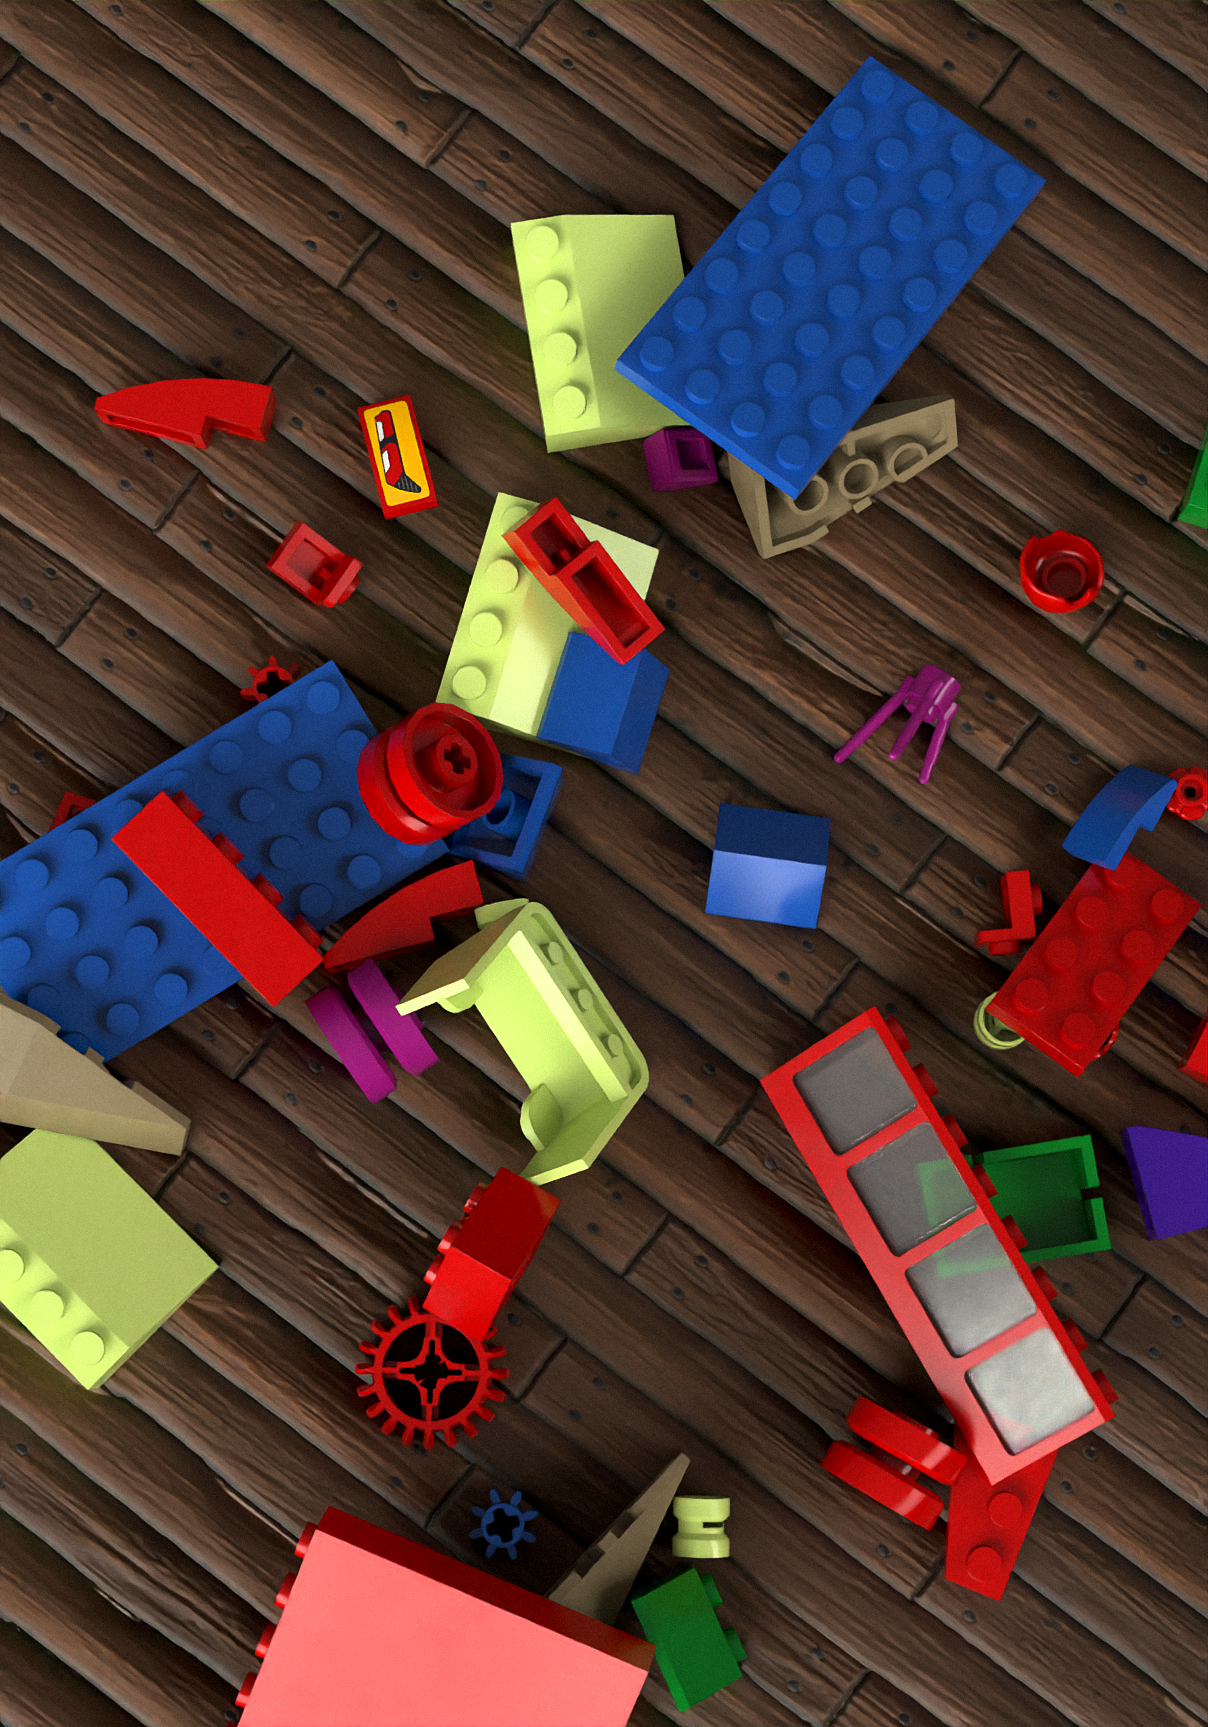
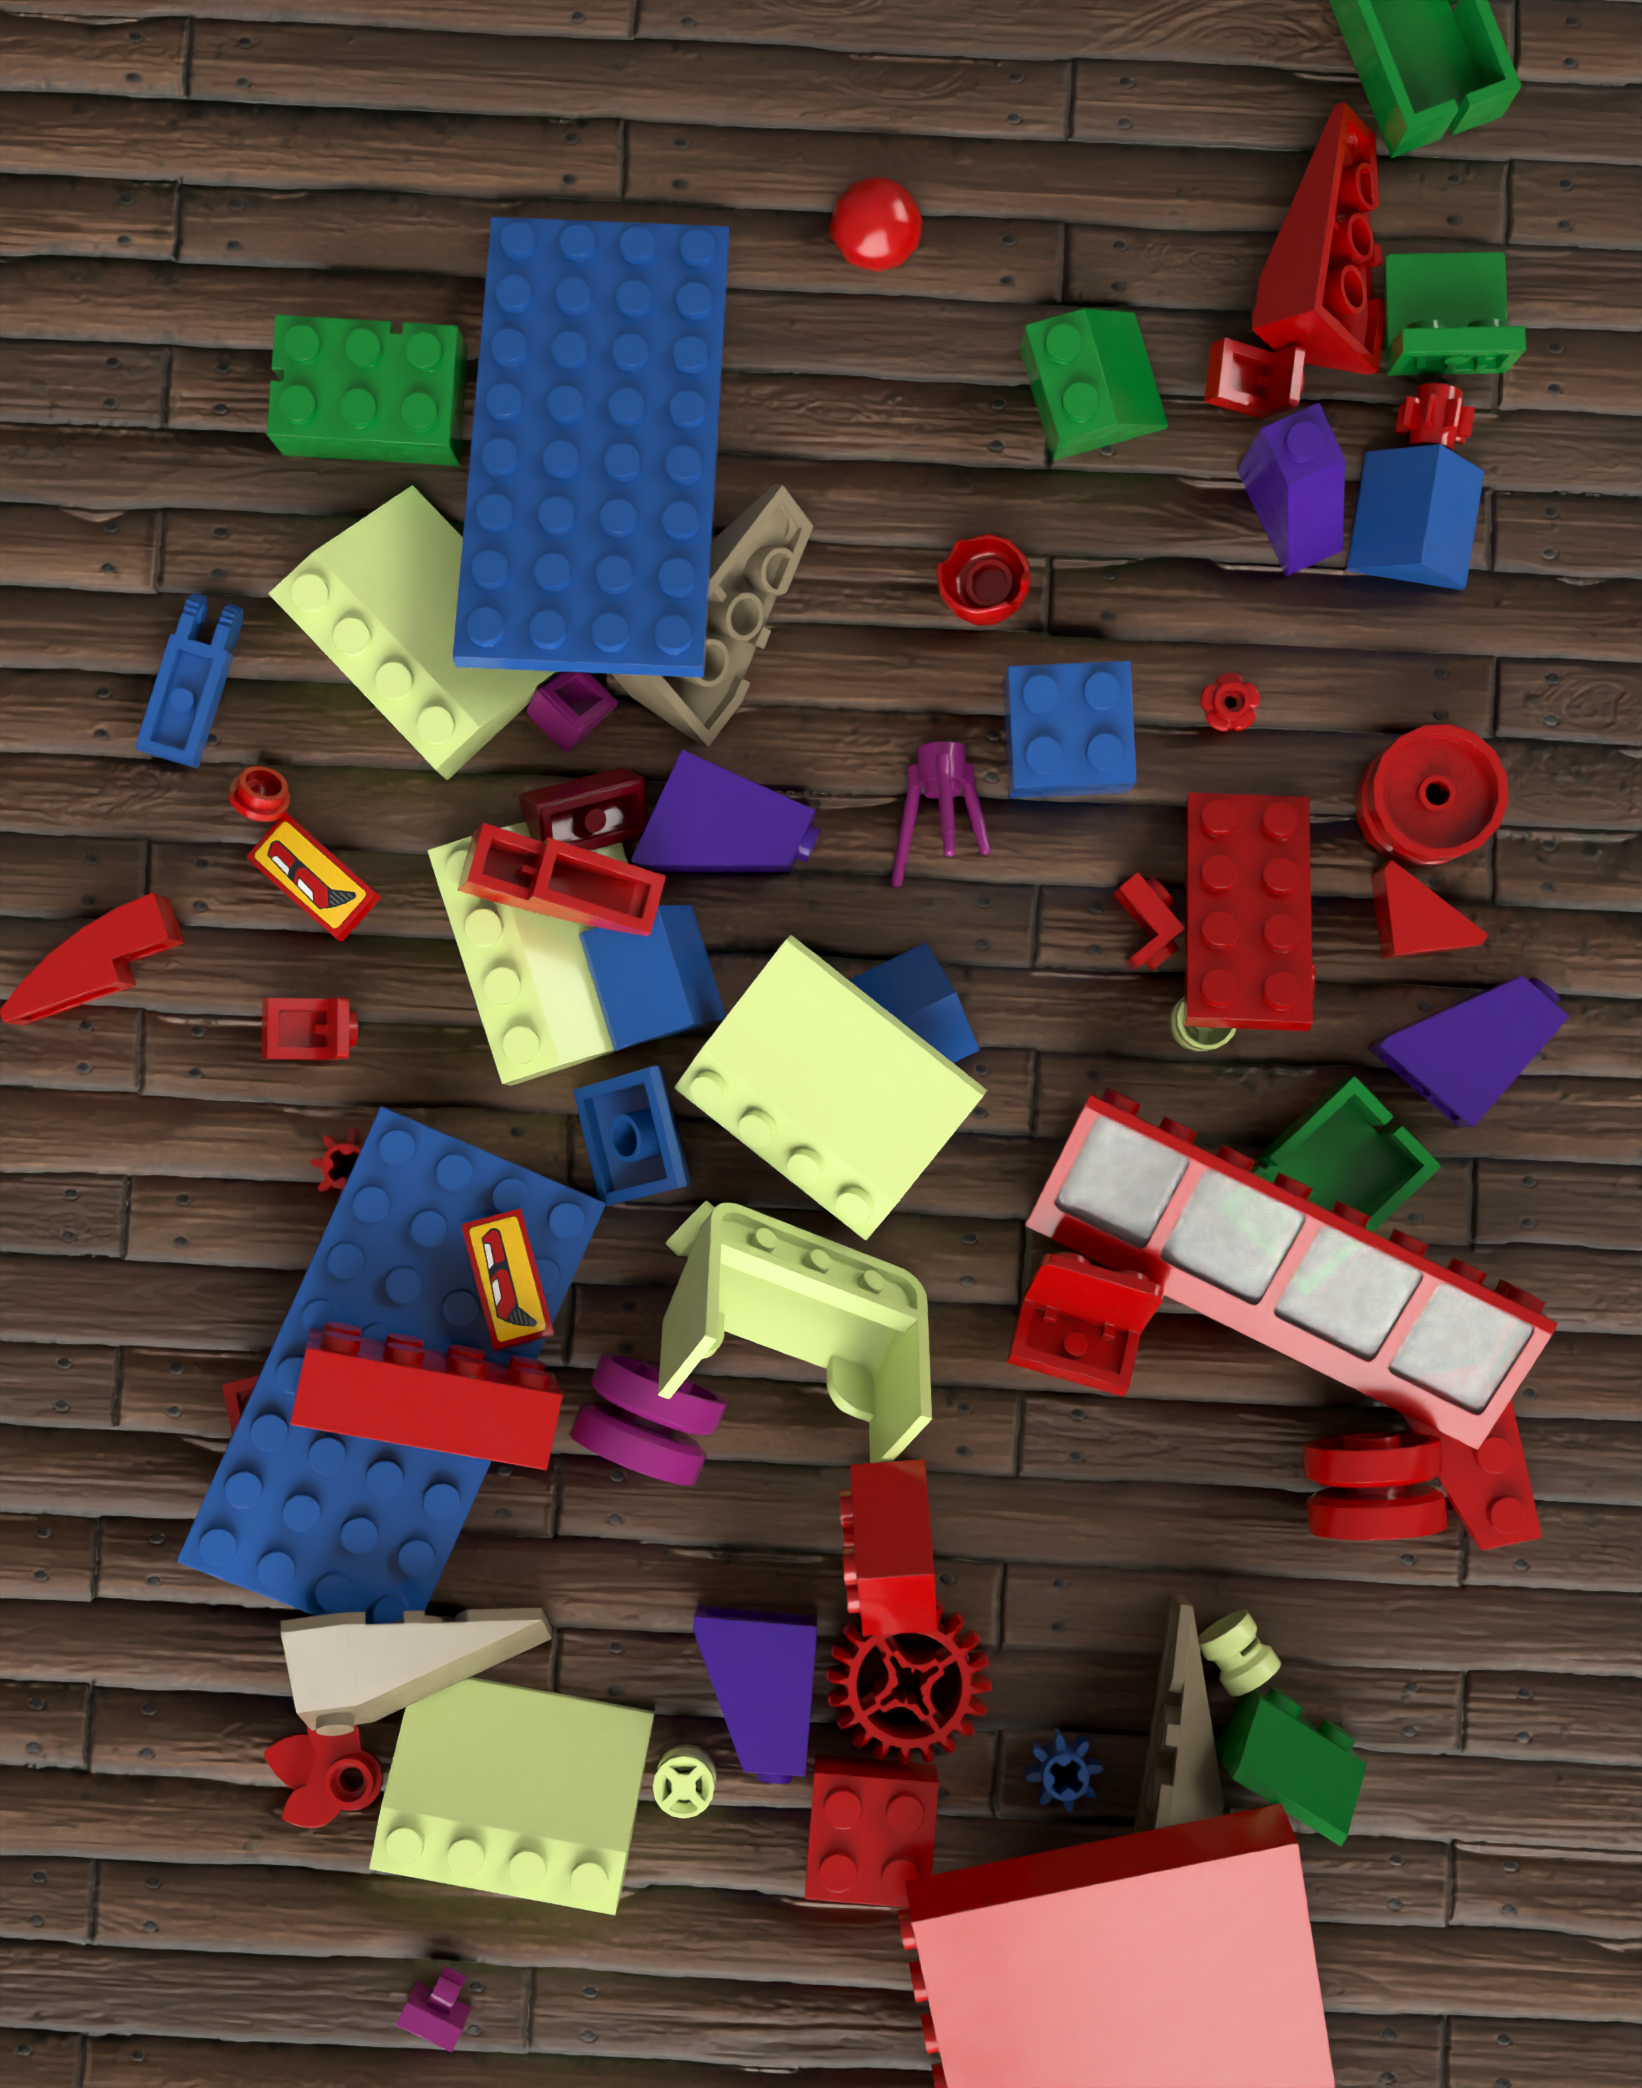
camera: 30 degrees left, 5 degrees up
red slope [323,860,485,974] -> none
red wheel [356,702,504,846] -> none
blue slope [1062,764,1178,871] -> none
none -> blue hinge [135,593,244,769]
none -> red plate [228,766,290,822]
none -> green piece [267,315,468,466]
none -> slope [461,1208,554,1352]
none -> dark red slope [519,768,649,851]
none -> dark purple slope [631,750,821,872]
none -> yellowish green wheel [653,1744,717,1819]
none -> yellowish green slope [674,935,987,1240]
none -> dark purple slope [693,1605,818,1784]
none -> red brick [805,1754,939,1908]
none -> red hair [829,176,923,272]
none -> blue brick [1003,661,1137,799]
none -> red bracket [1006,1252,1164,1397]

